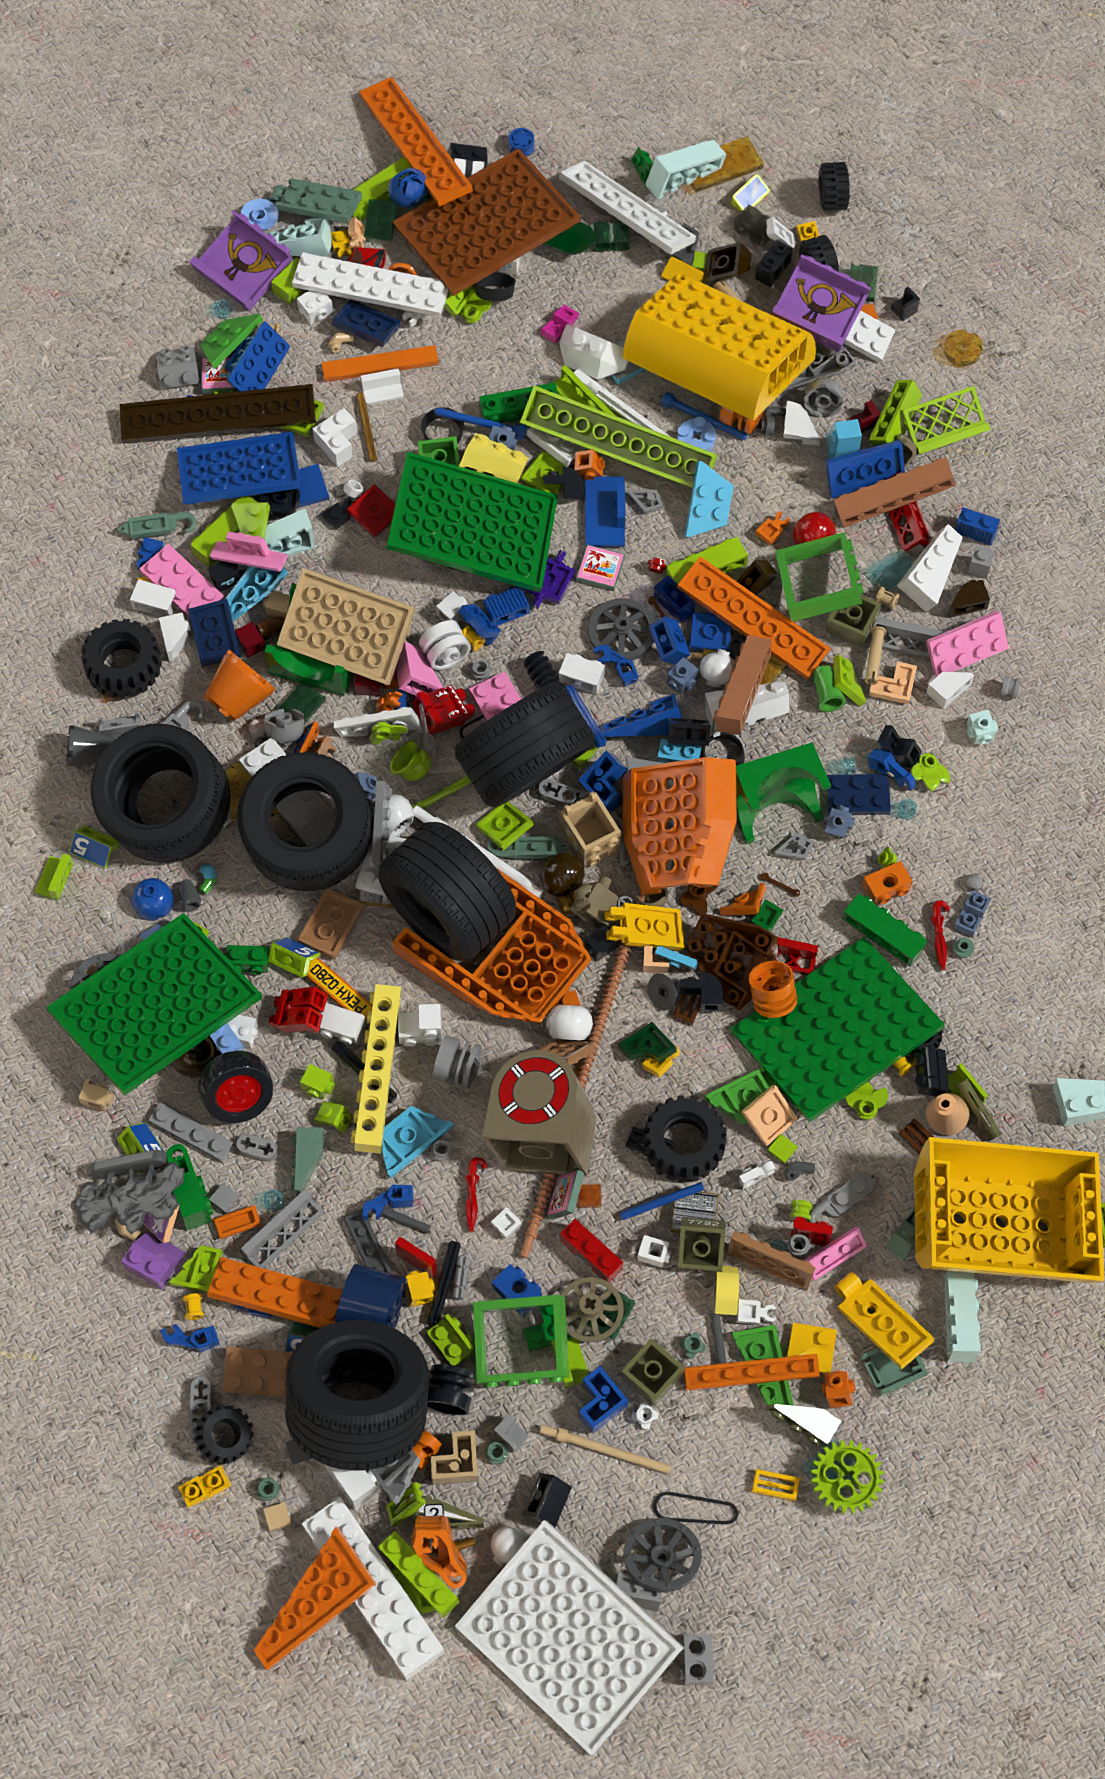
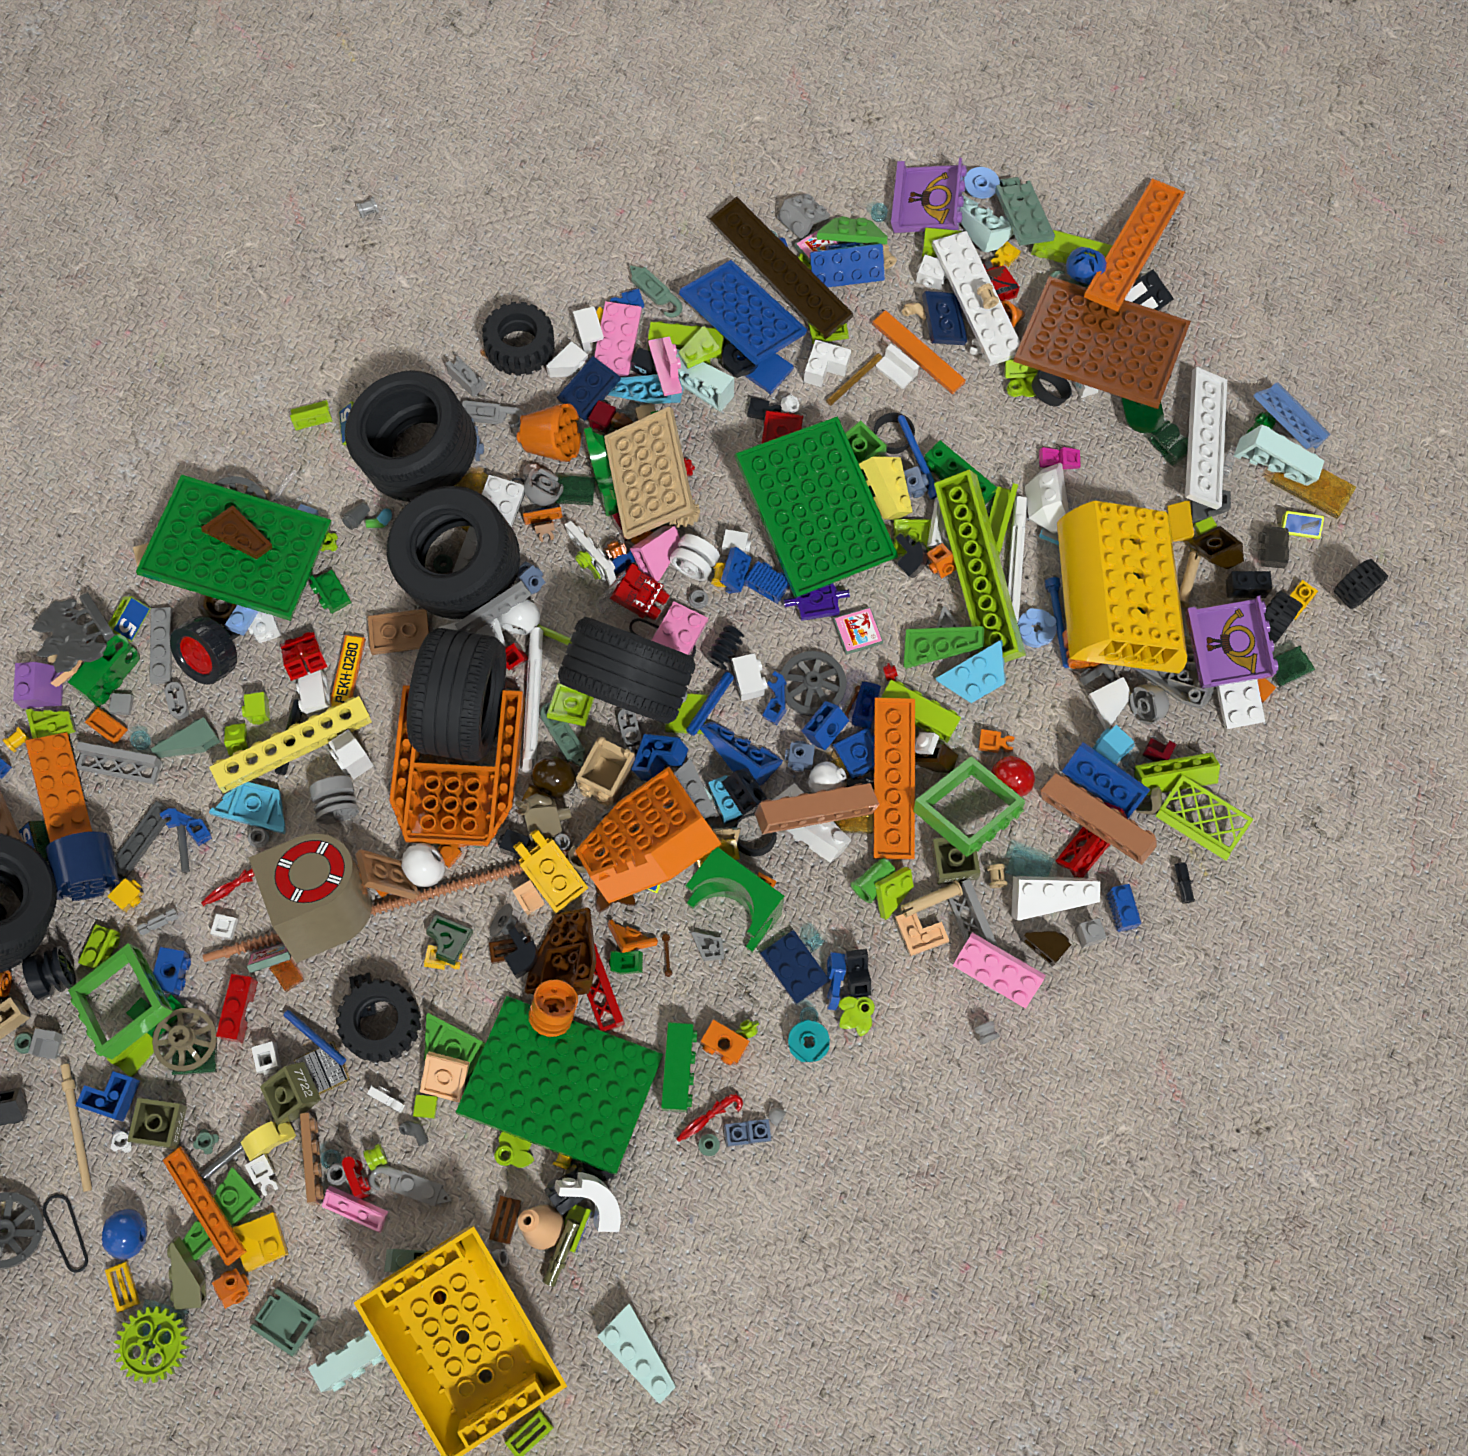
camera: 55 degrees right, 5 degrees up
dark grey cone [66,725,117,766] -> none
blue cylinder [131,878,174,921] -> none
lime panel [268,937,320,978] -> none
light nougat plate [348,217,365,248] -> none
clear green plate [364,199,397,241] -> none
lime helmet [390,740,431,781] -> none
red tile [395,1237,437,1278] -> none
black axle [427,1241,461,1325] -> none
blue wheel [509,128,534,156] -> none
blue bracket [585,477,625,547] -> none
medium azure plate [655,946,698,971] -> none
white plate [766,217,795,250] -> none
sand blue brick [824,805,855,838] -> none
yellow hinge [834,1272,934,1370] -> none
black panel [891,287,920,321] -> none
white slope [926,672,974,709] -> none
clear yellow plate [944,329,983,367] -> none
light aqua brick [967,710,998,745] -> none
none -> blue piece [102,1209,147,1260]
none -> reddish brown wing [201,505,272,559]
none -> white arch [555,1172,621,1232]
none -> teal plate [788,1019,830,1062]
none -> bright green wing [904,626,984,669]
none -> white plate [915,732,939,754]
none -> tan bush [977,283,999,309]
none -> black axle [1175,862,1195,904]
none -> medium blue fence [1253,382,1331,449]

